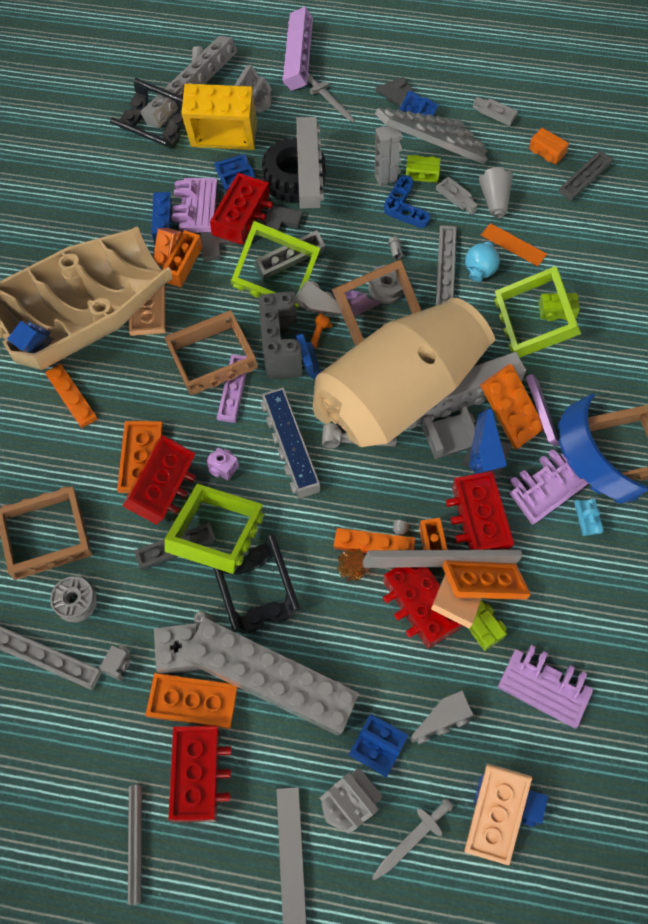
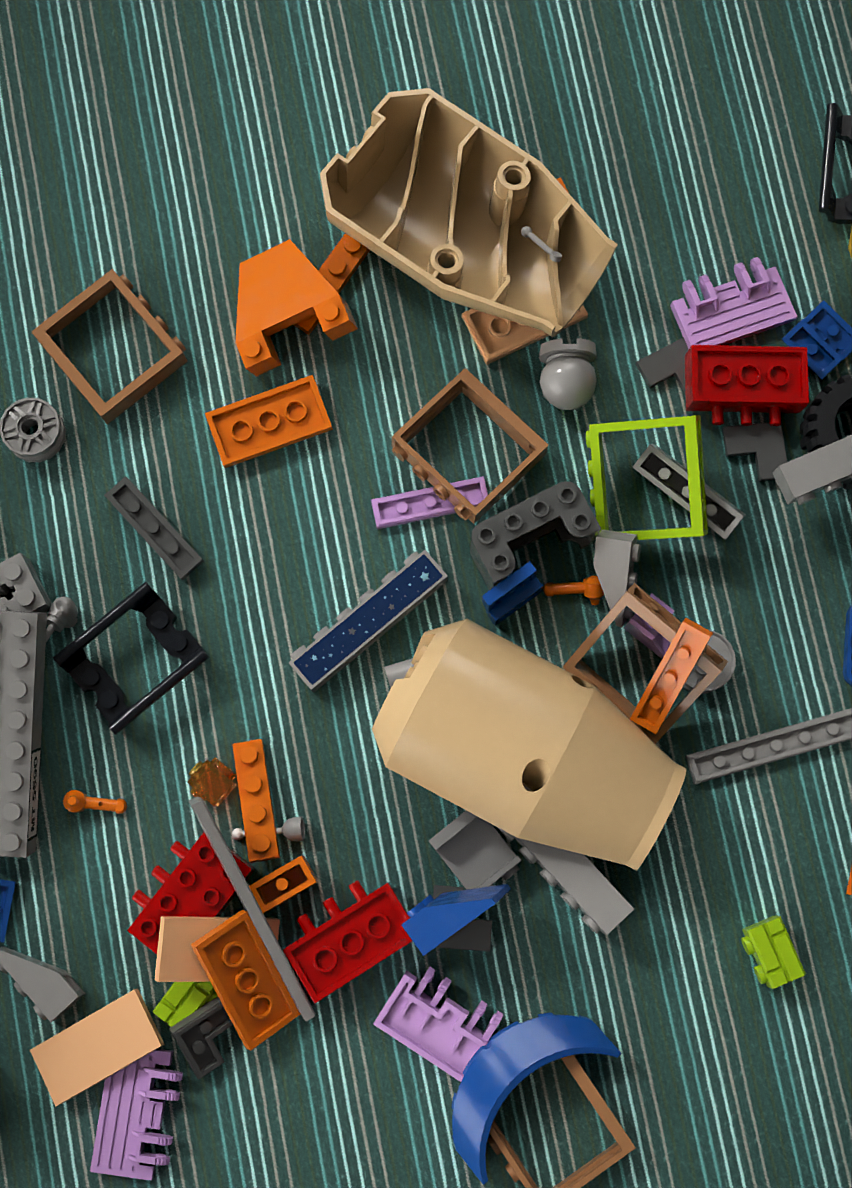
camera: 70 degrees right, 15 degrees up
blue brick [7,321,54,354] -> none
red piece [122,435,196,525] -> none
blue arch [152,192,173,244] -> none
orange brick [153,227,181,267] -> none
orange brick [162,230,202,288] -> none
lime window [165,484,265,574] -> none
lavender brick [207,447,239,481] -> none
light grey pin [388,236,404,260] -> none
medium azure brick [465,242,500,282] -> none
orange plate [480,364,544,449] -> none
lime window [494,266,581,358] -> none
lavender tile [526,374,560,447] -> none
medium azure hips [574,498,604,536] -> none
none -> light nougat tile [30,989,165,1107]
none -> orange piece [63,790,127,814]
none -> dark grey tile [169,997,233,1080]
none -> orange wedge [235,239,358,377]
none -> light grey hinge [521,226,562,262]
none -> light grey tile [539,338,597,410]
none -> orange plate [630,618,713,735]

